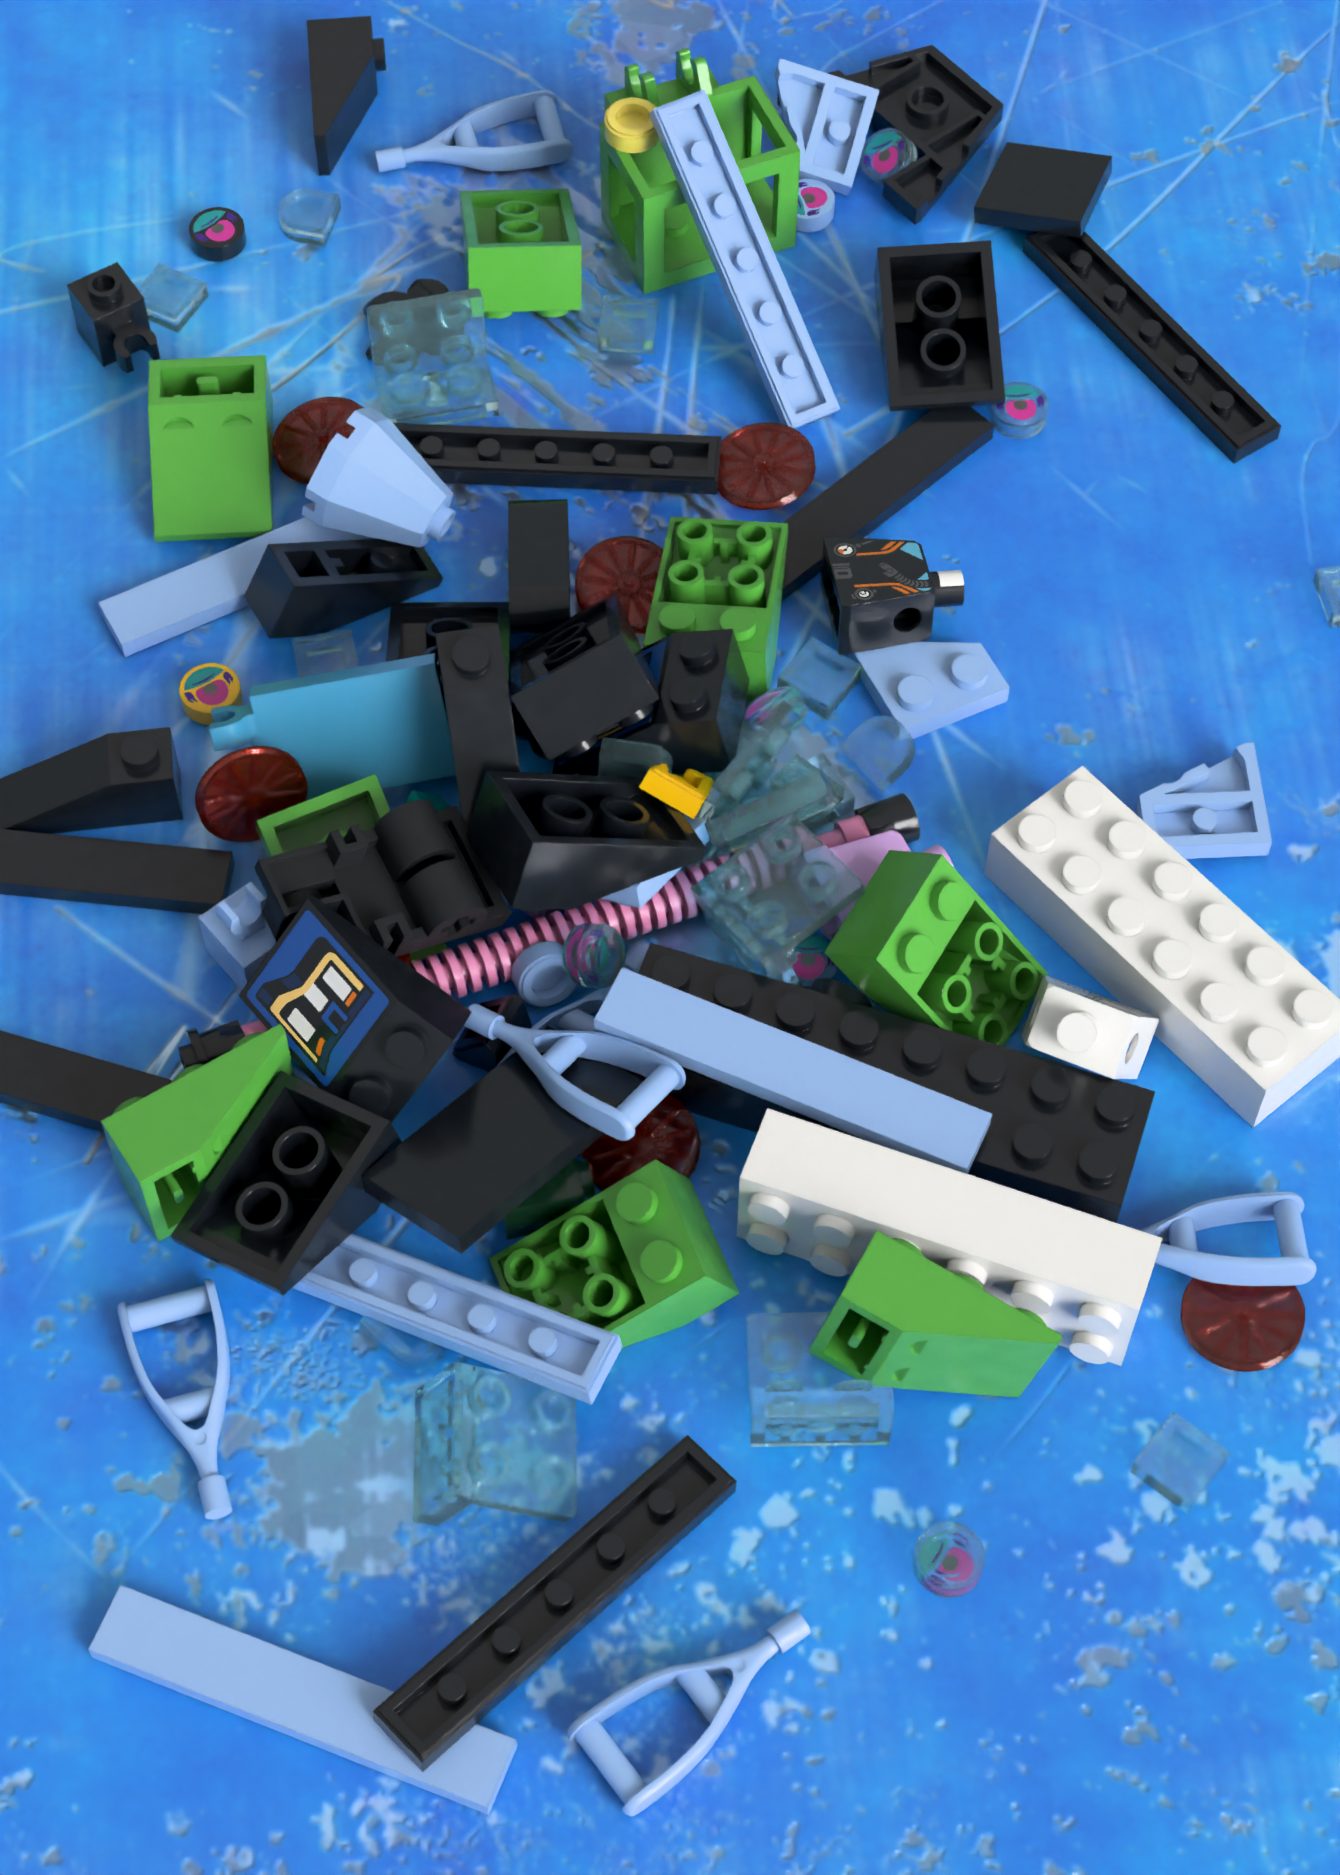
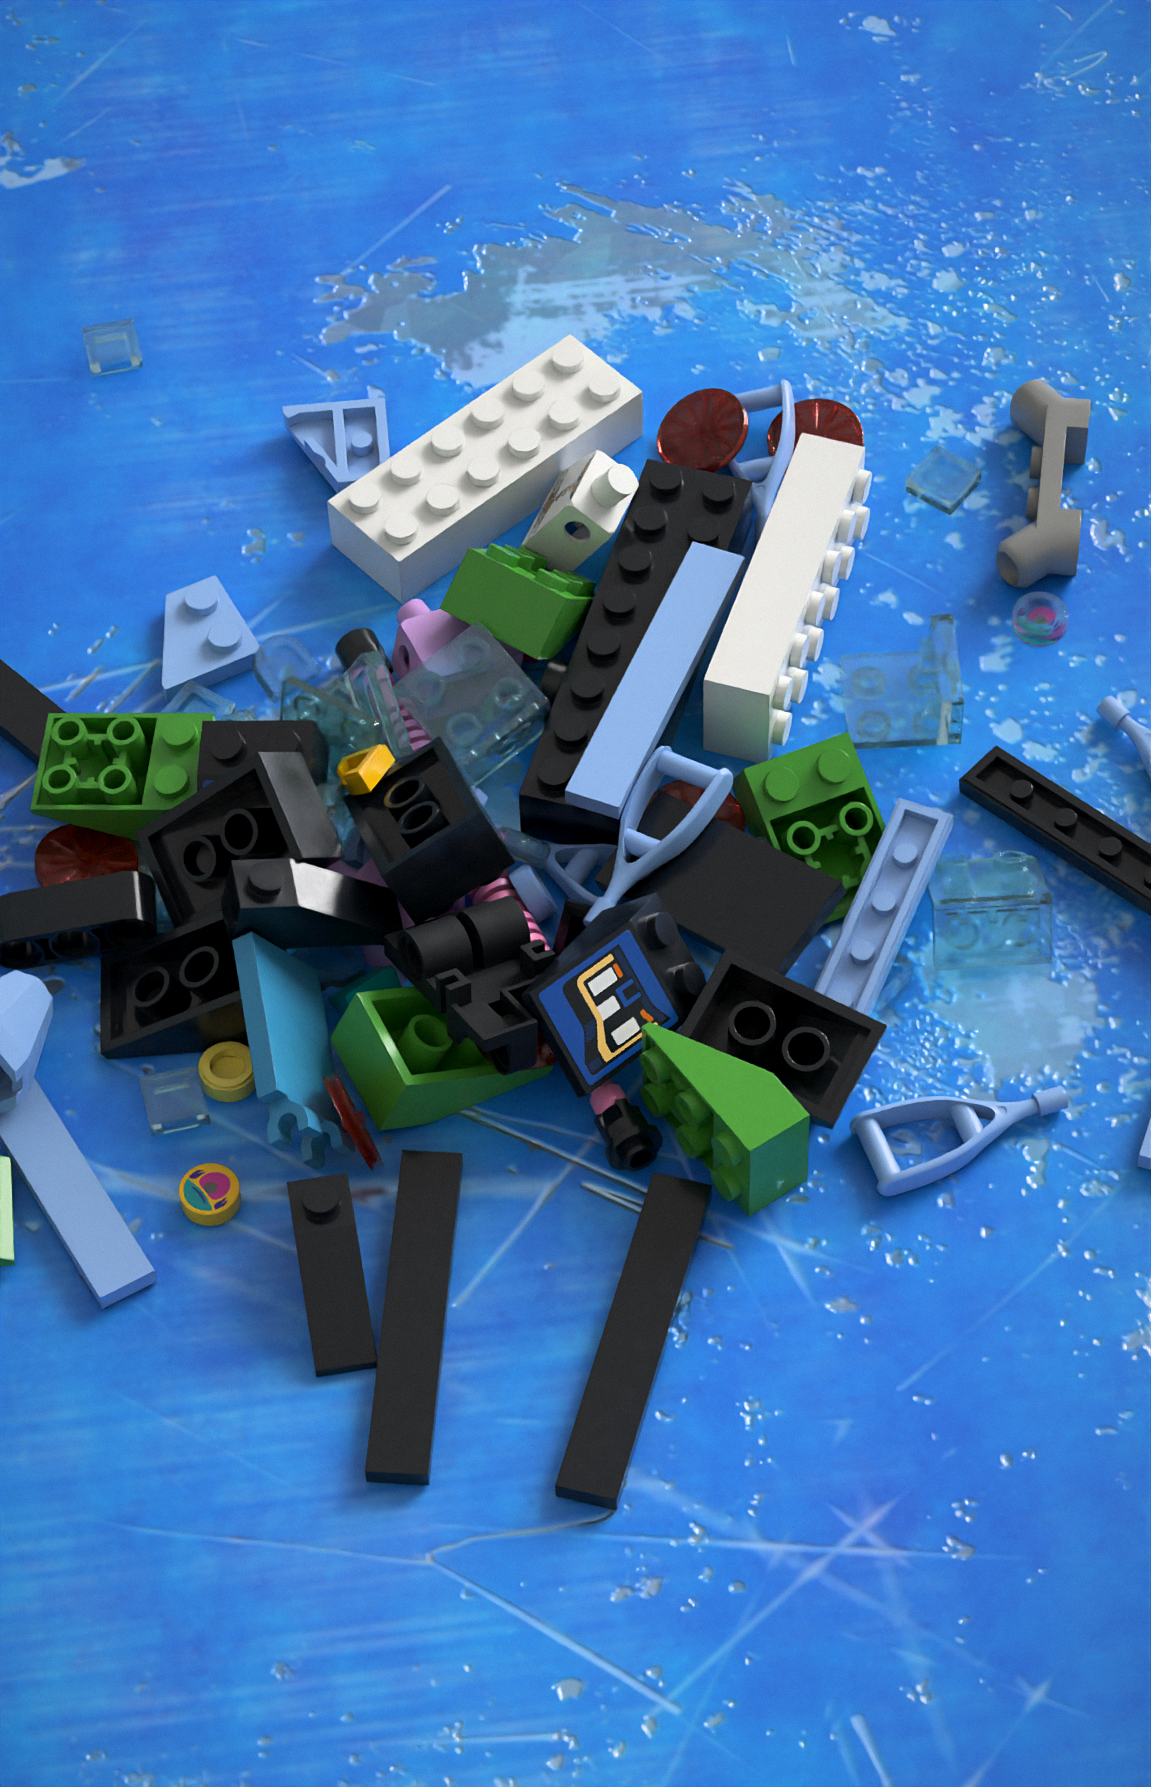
camera: 90 degrees left, 5 degrees down
light blue brick [198,881,276,990] -> none
black slope [244,539,443,639] -> none
bright green slope [808,1230,1063,1398] -> none
black torso [820,537,964,655] -> none
none -> clear red wheel [657,388,749,473]
none -> light grey plate [996,379,1091,589]

